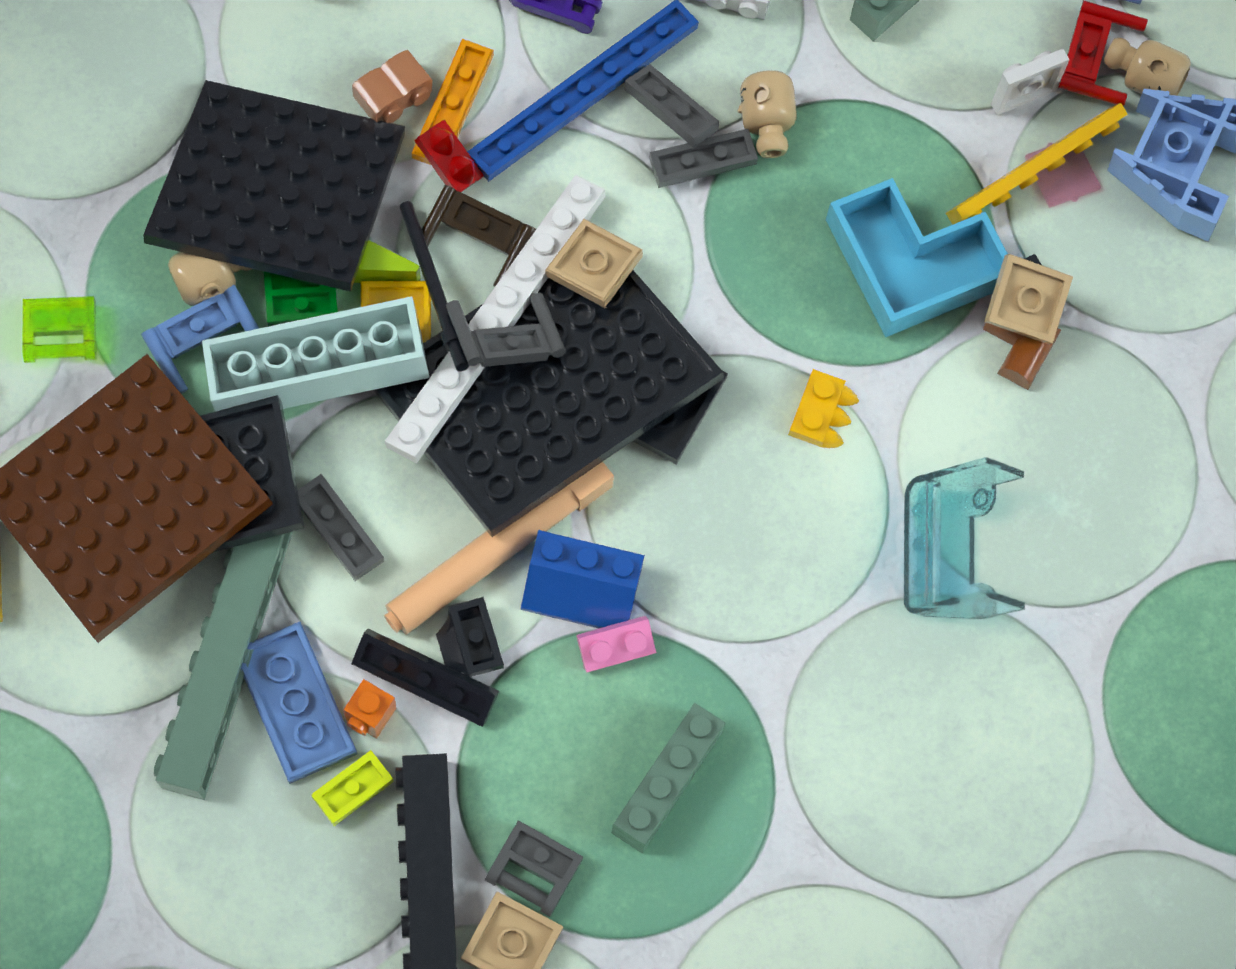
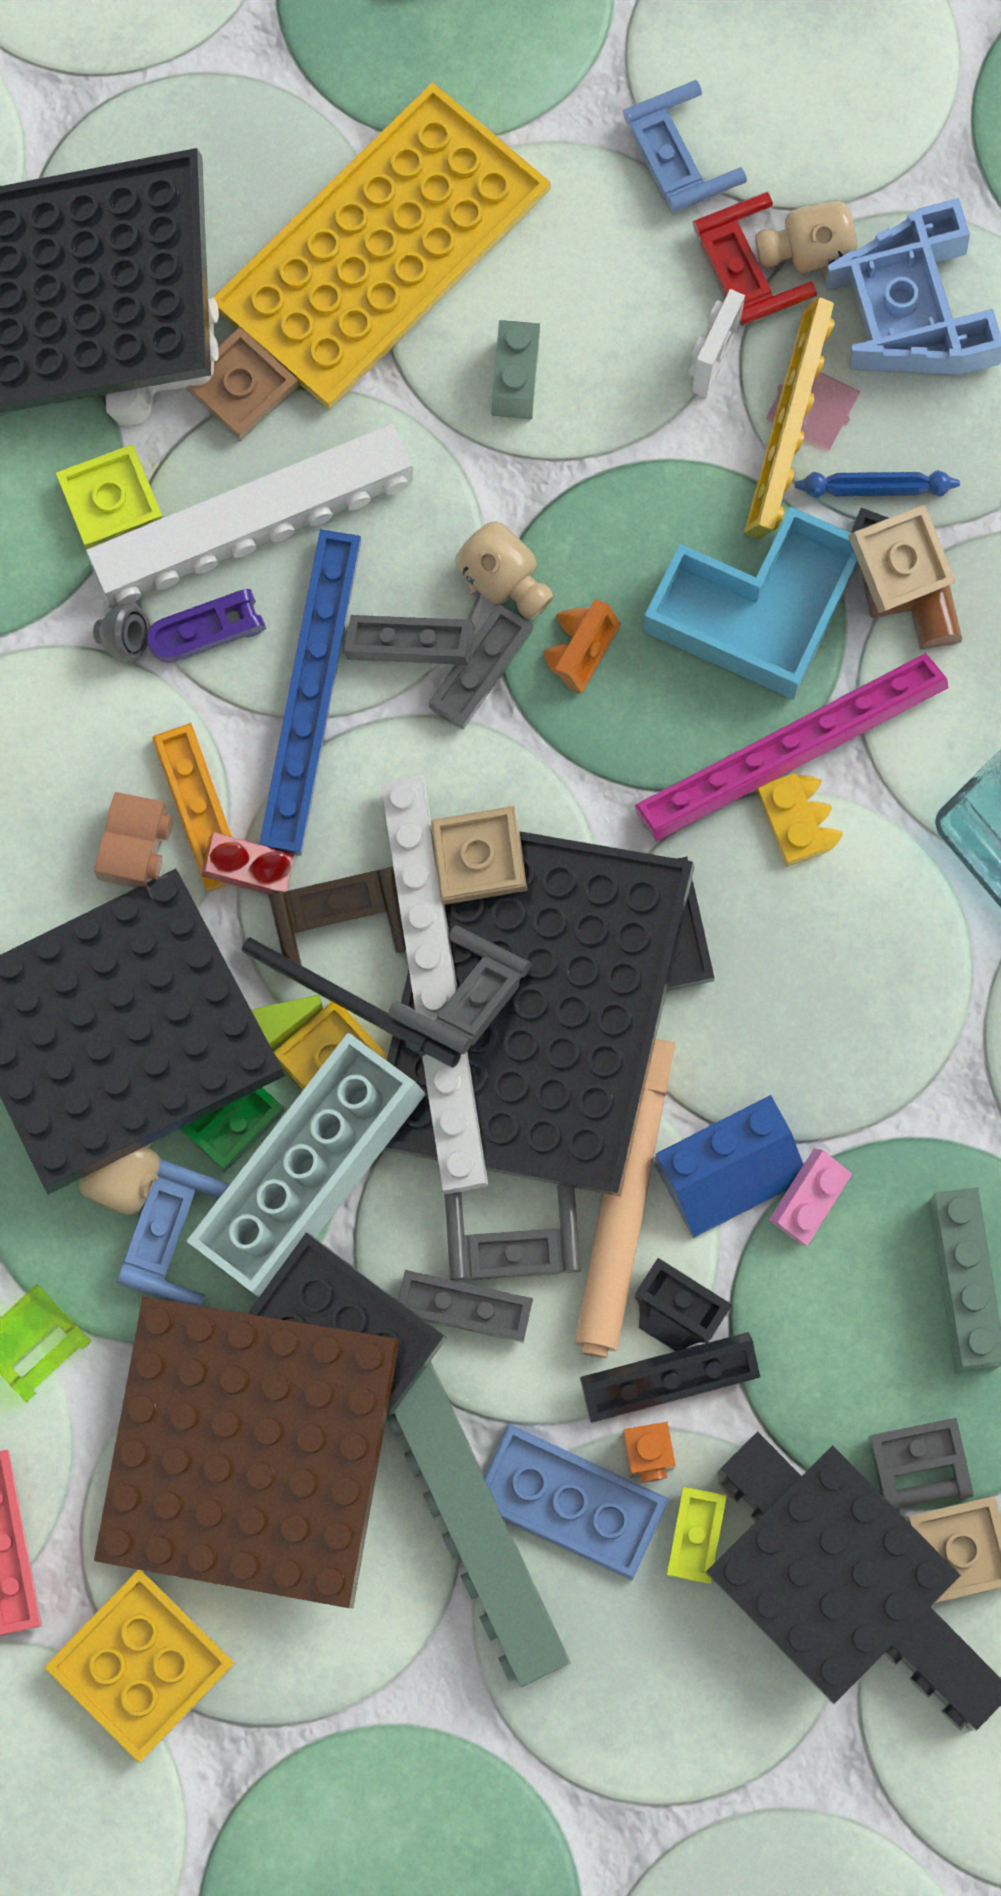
camera: 35 degrees left, 5 degrees up
none -> dark grey plate [444,1185,581,1281]
none -> orange tile [543,599,621,694]
none -> dark pink tile [635,653,949,842]
none -> black plate [705,1445,961,1704]
none -> blue wheel [795,470,960,498]

